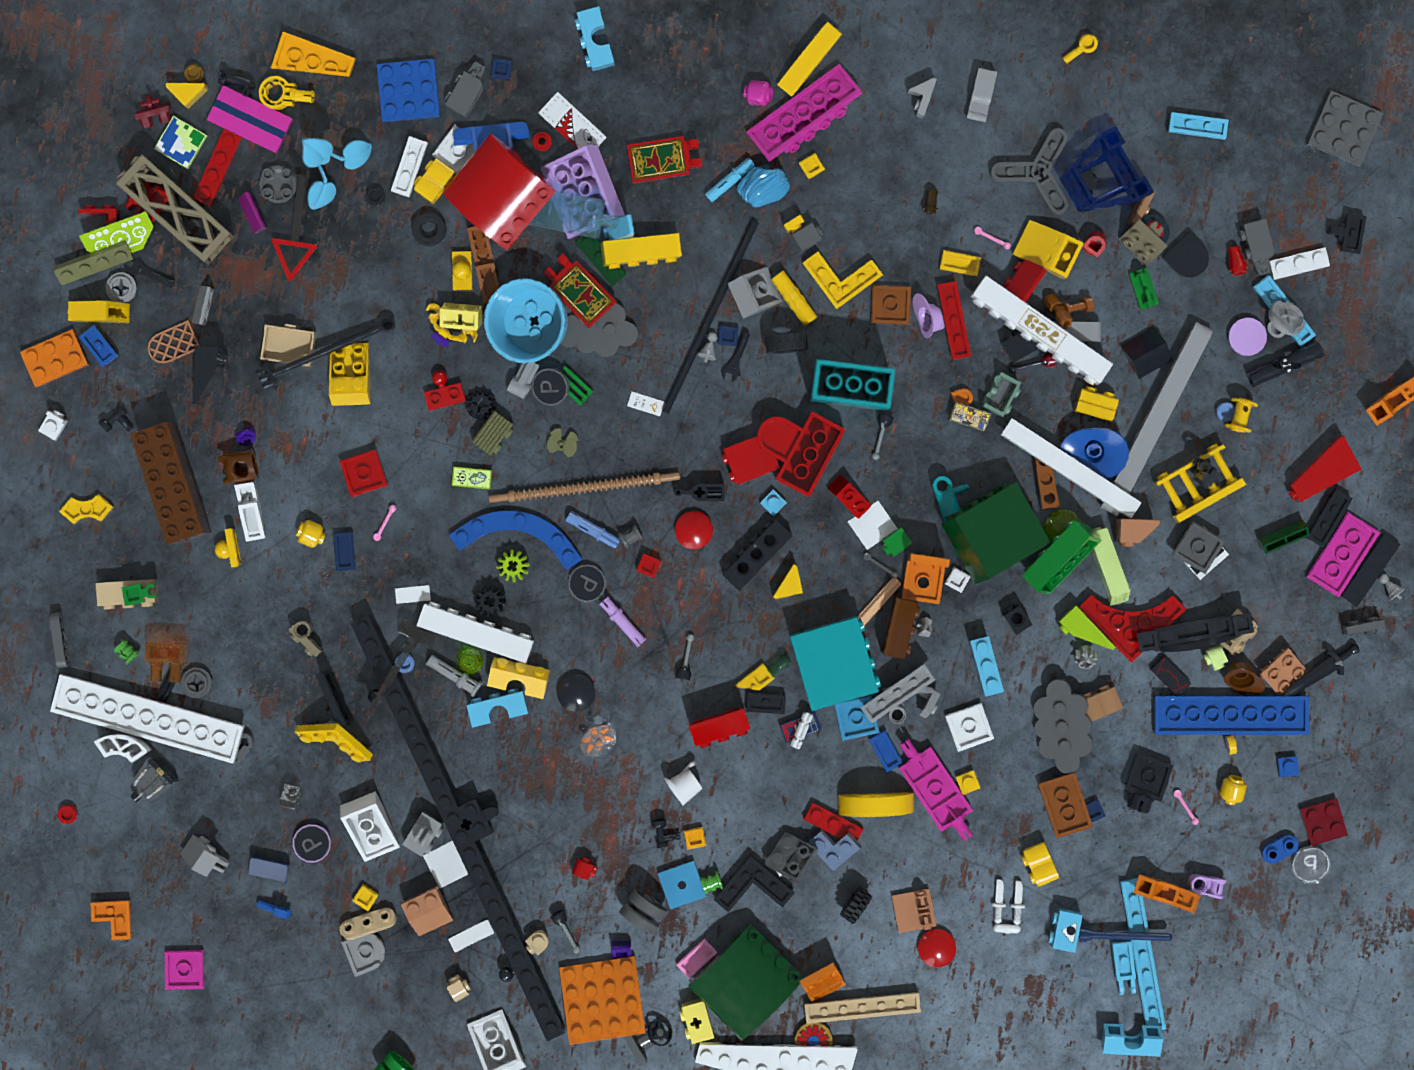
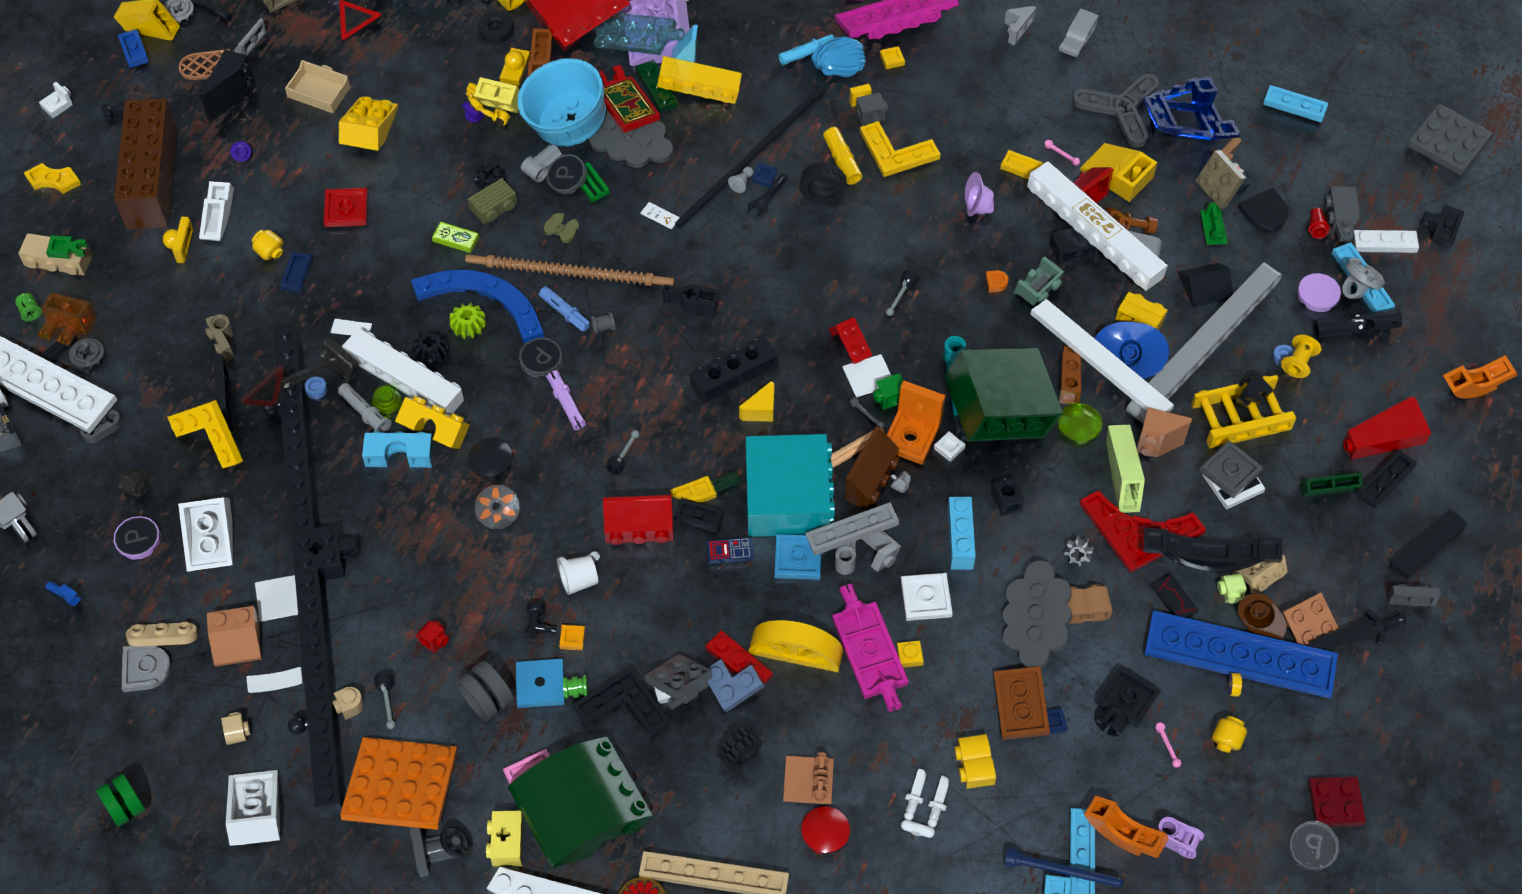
camera: 10 degrees right, 30 degrees down
orange plate [20,329,89,388] -> none
reddish brown piece [217,449,259,484] -> none
slope [248,855,290,882] -> none
black hinge [256,317,395,388] -> none
yellow tile [352,884,379,911] -> none
bright pink hinge [373,505,396,541] -> none
light grey brick [402,810,444,857] -> none
red plate [424,370,466,411] -> none
dark purple slope [612,941,632,959] -> none
tile [627,136,702,184] -> none
red plate [636,554,661,578] -> none
red dish [675,511,713,549] -> none
red brick [721,436,780,485] -> none
light grey slope [728,267,783,318] -> none
red brick [757,412,846,498] -> none
medium azure plate [760,490,787,516] -> none
white axle [791,712,813,749] -> none
orange slope [799,963,846,1002] -> none
teal brick [810,360,895,411] -> none
blue tile [868,730,903,772] -> none
dark orange tile [871,285,911,325] -> none
dark brown pin [923,190,938,215] -> none
red plate [937,281,971,360] -> none
tile [948,401,991,431] -> none
hinge [1009,352,1056,373] -> none
green brick [1022,520,1102,595] -> none
medium azure brick [1048,908,1083,953] -> none
lime slope [1057,605,1116,650] -> none
yellow plate [1063,34,1098,64] -> none
red plate [1083,231,1106,258] -> none
blue plate [1261,835,1299,864] -> none
blue plate [1277,756,1299,778] -> none
dark pink tile [1306,512,1380,597] -> none
light grey piece [1379,574,1405,601] -> none

